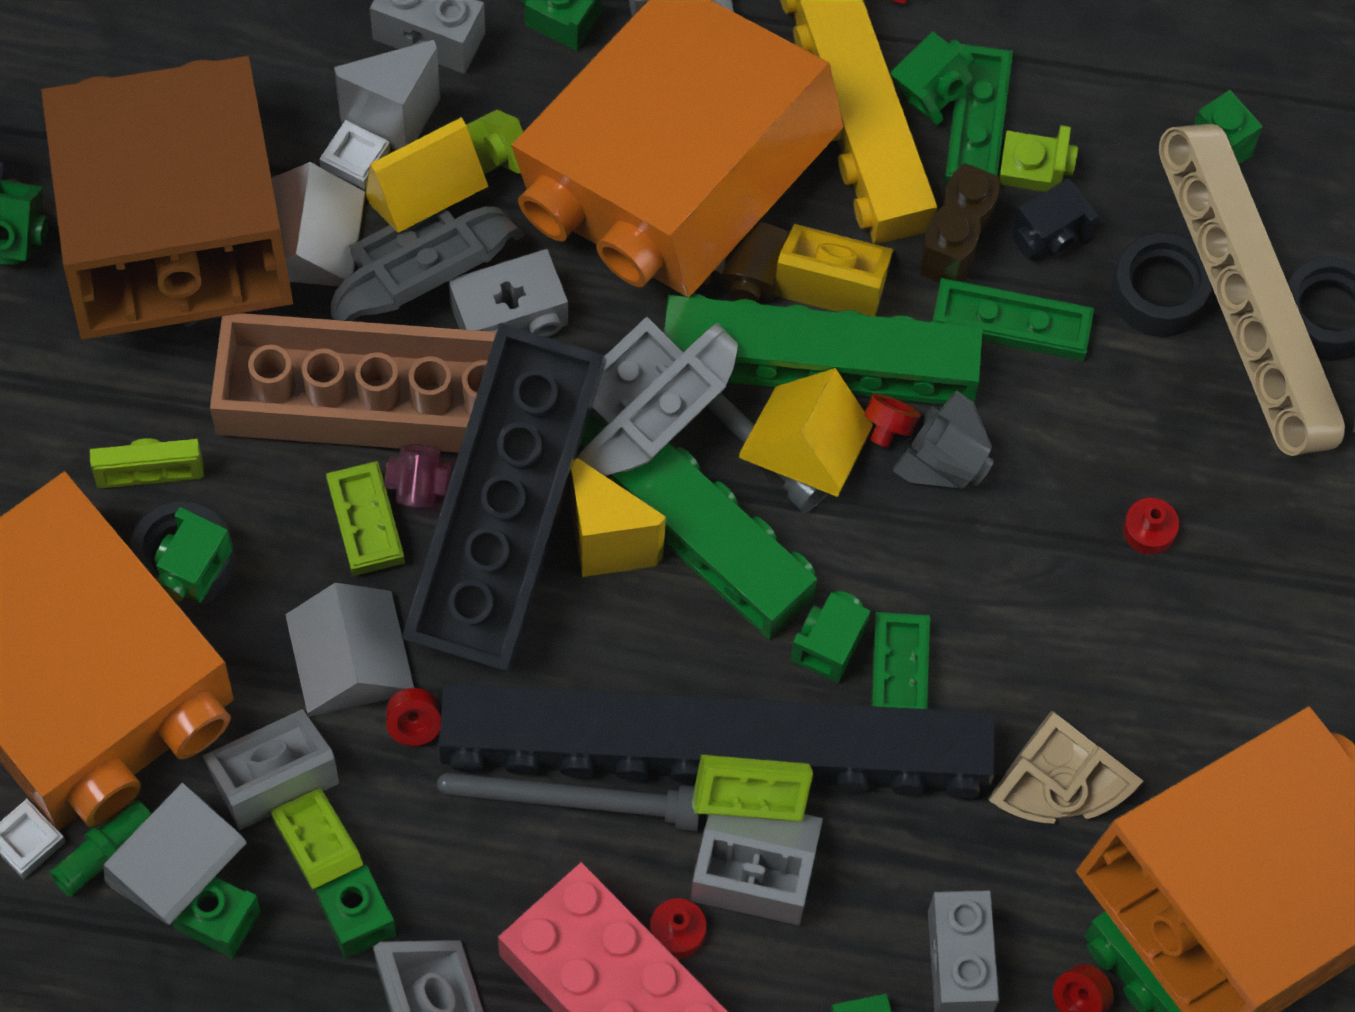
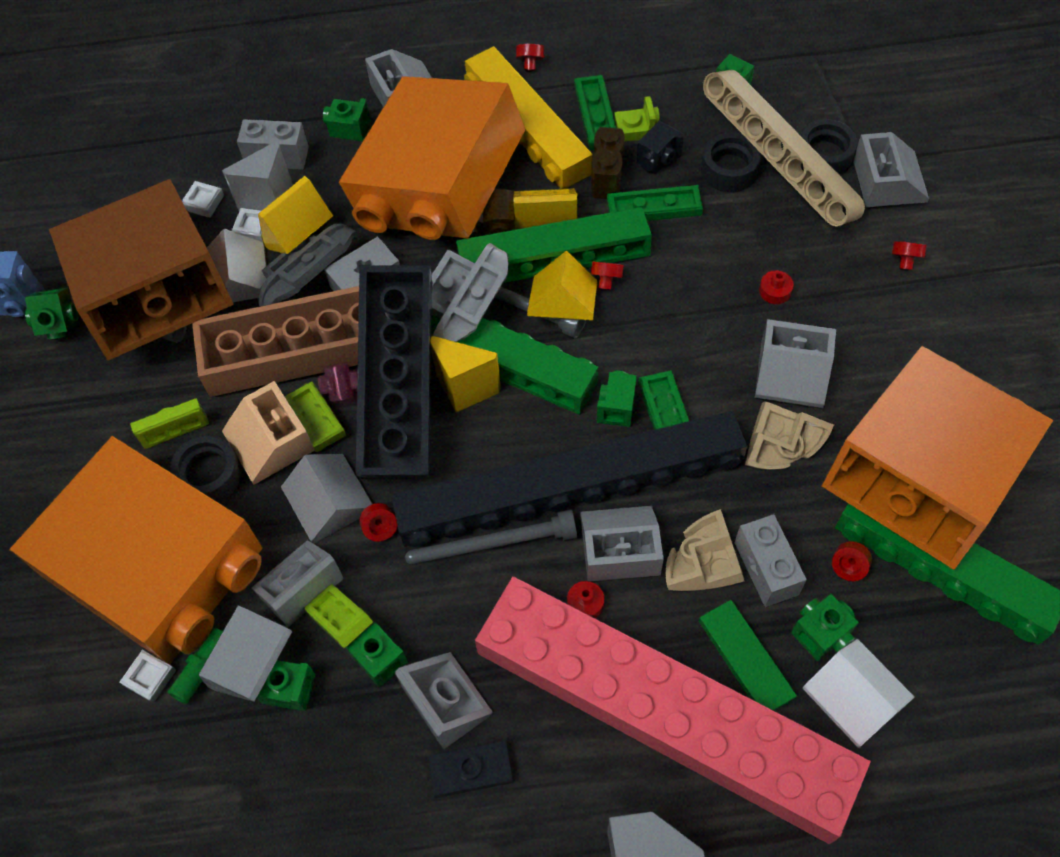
camera: 10 degrees left, 5 degrees down
green brick [155,507,232,605] -> none
lime bracket [466,110,523,174] -> none
lime plate [692,755,813,822] -> none
green brick [890,31,974,126] -> none
dark grey brick [893,390,994,489] -> none
none -> white tile [182,181,224,218]
none -> light nougat slope [222,381,315,485]
none -> tan brick [666,509,744,591]
none -> light grey slope [755,319,836,408]

